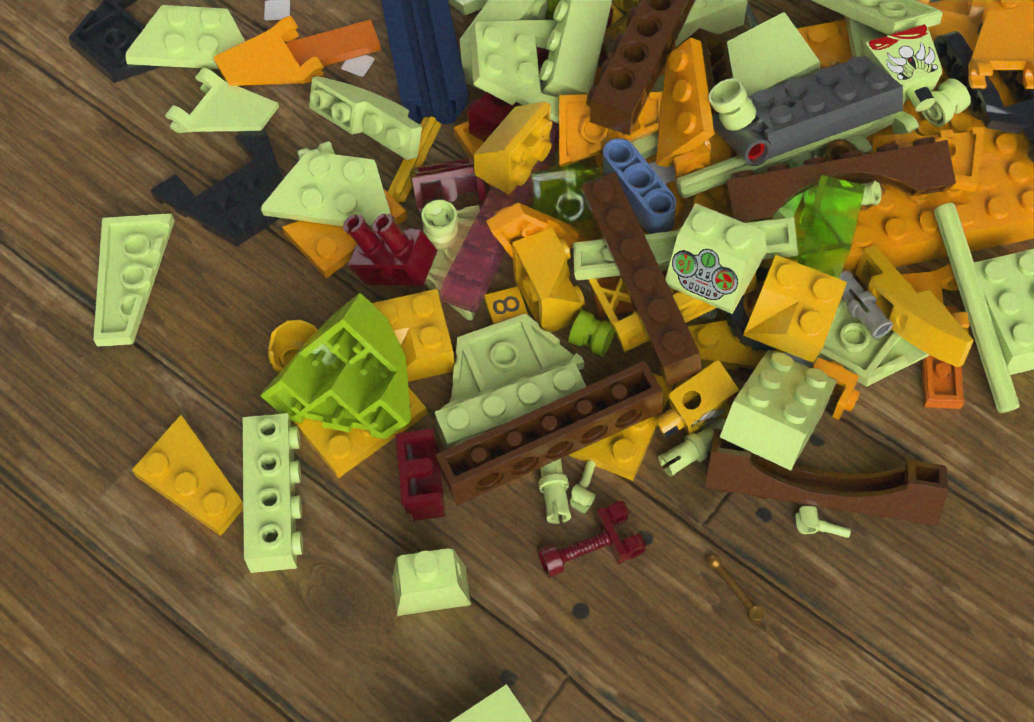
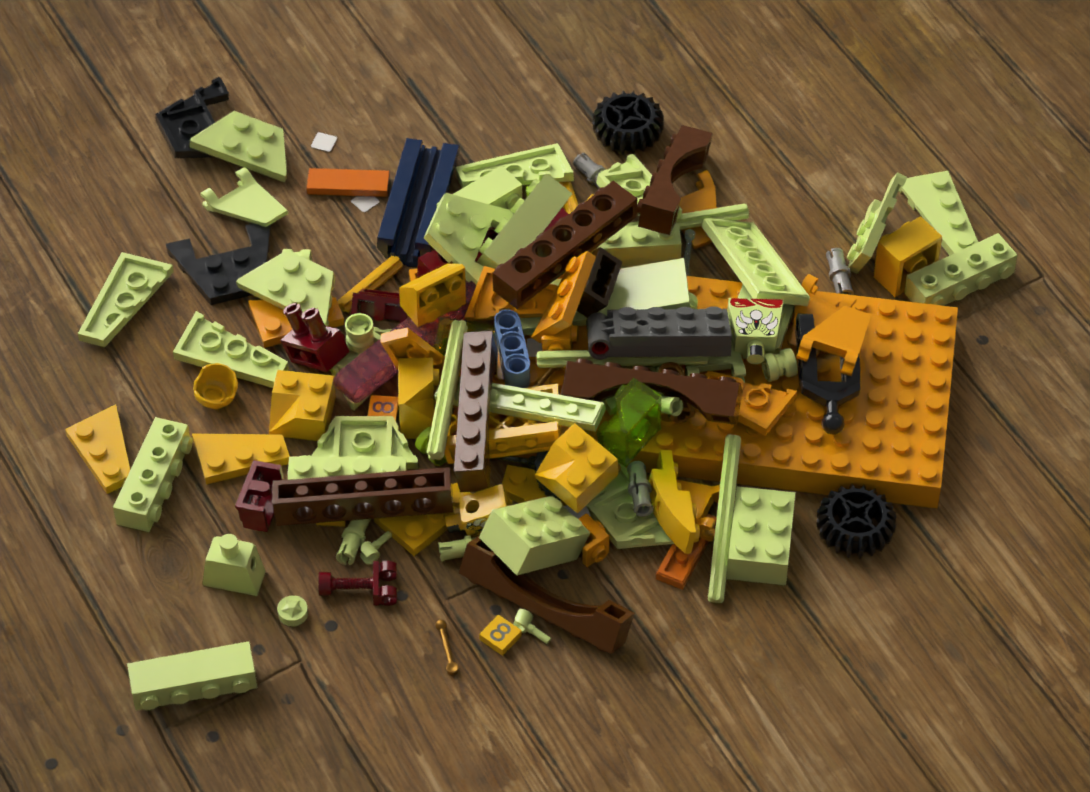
camera: 20 degrees right, 10 degrees down
light orange flag [213,16,324,86] -> none
lime brick [260,293,411,439] -> none
yellowish green slope [309,76,422,160] -> none
yellowish green slope [665,203,767,314] -> none
yellowish green wheel [709,78,756,131] -> none
none -> yellowish green wing [173,311,289,388]
none -> yellowish green tile [277,595,308,626]
none -> yellowish green axle [427,320,468,460]
none -> yellow tile [479,614,522,656]

